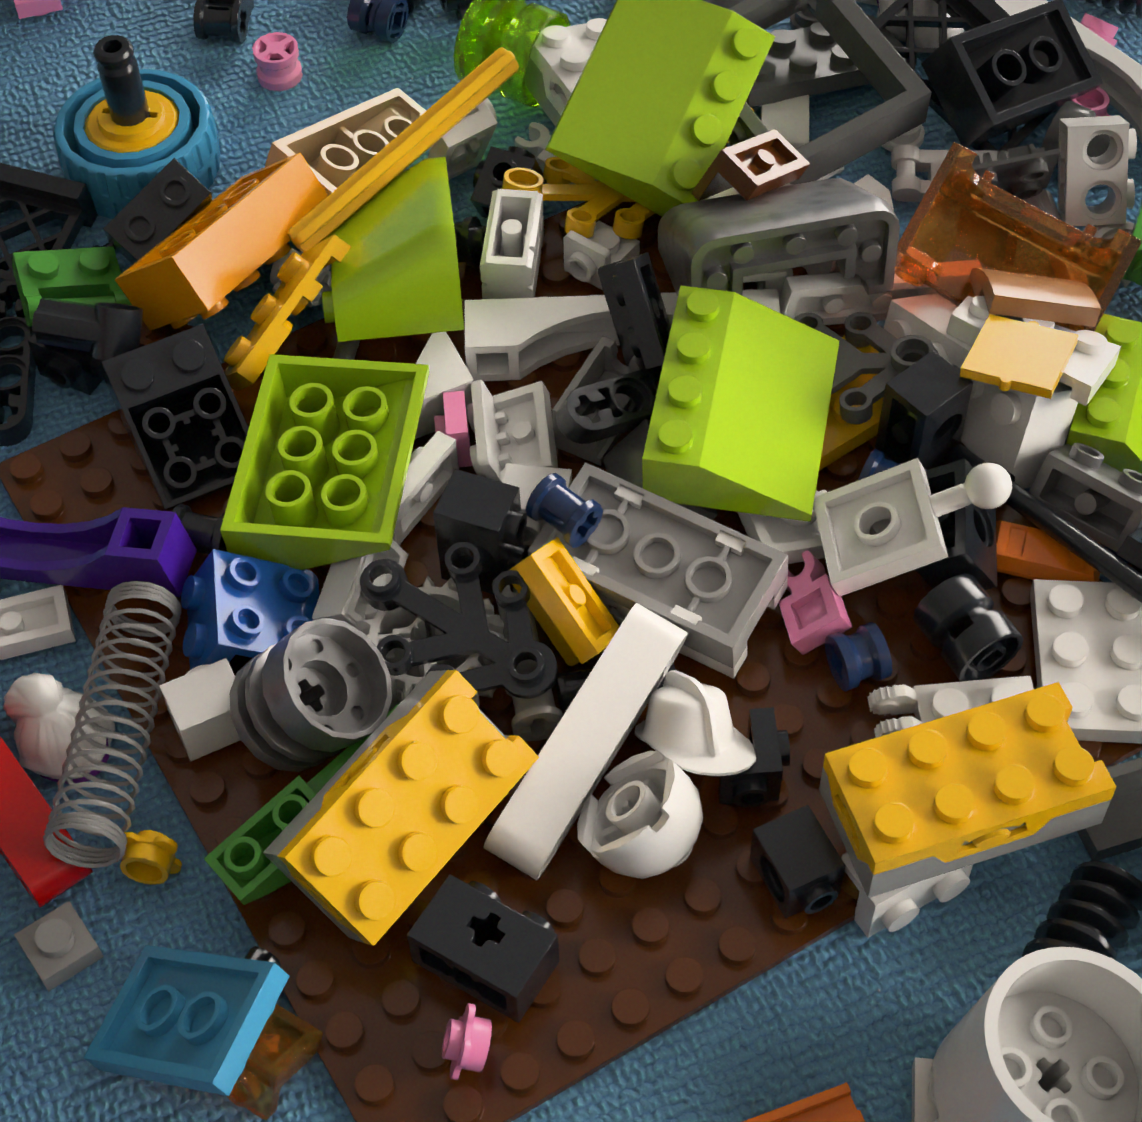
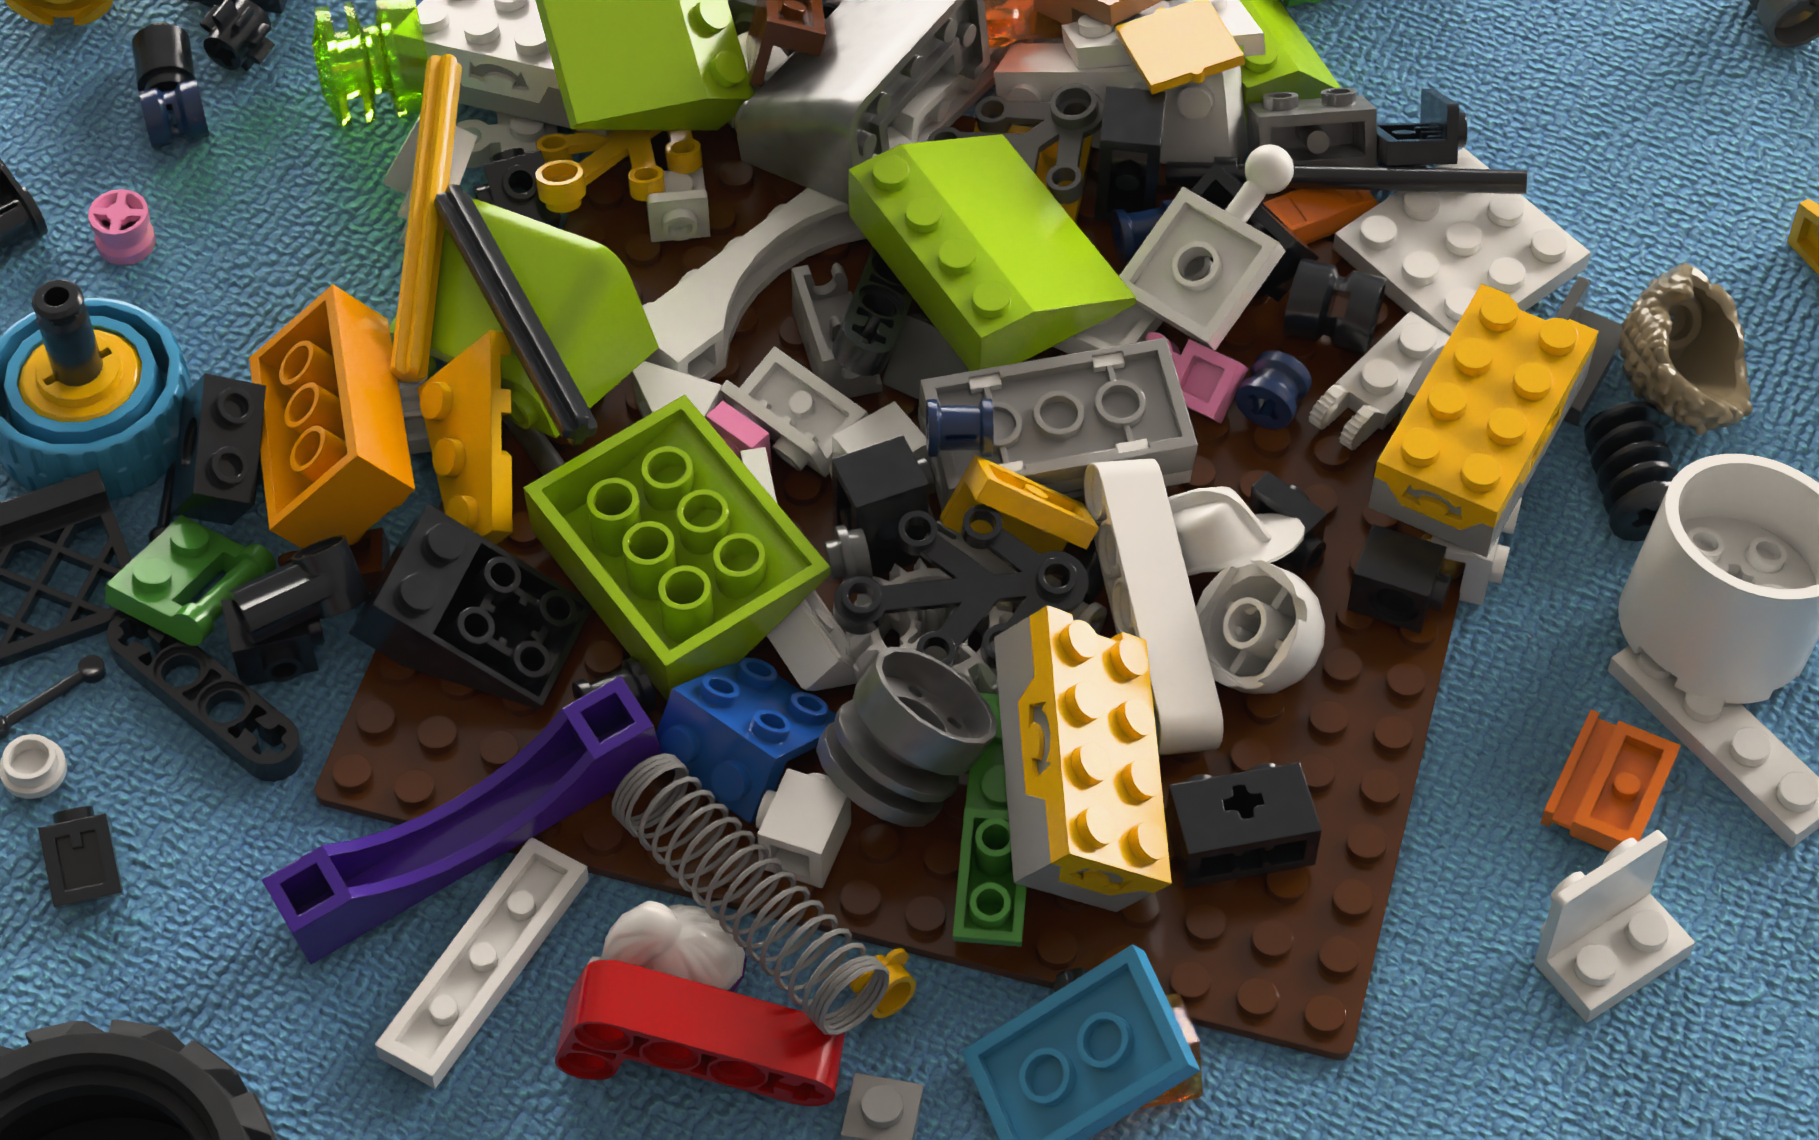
camera: 45 degrees left, 0 degrees up
tan wedge [265,88,426,195] -> none
bright pink plate [442,1003,492,1080] -> none
white brick [480,189,544,299] -> none
black bracket [598,252,671,369] -> none
none -> black axle [434,184,597,446]
none -> dark grey plate [824,525,872,582]

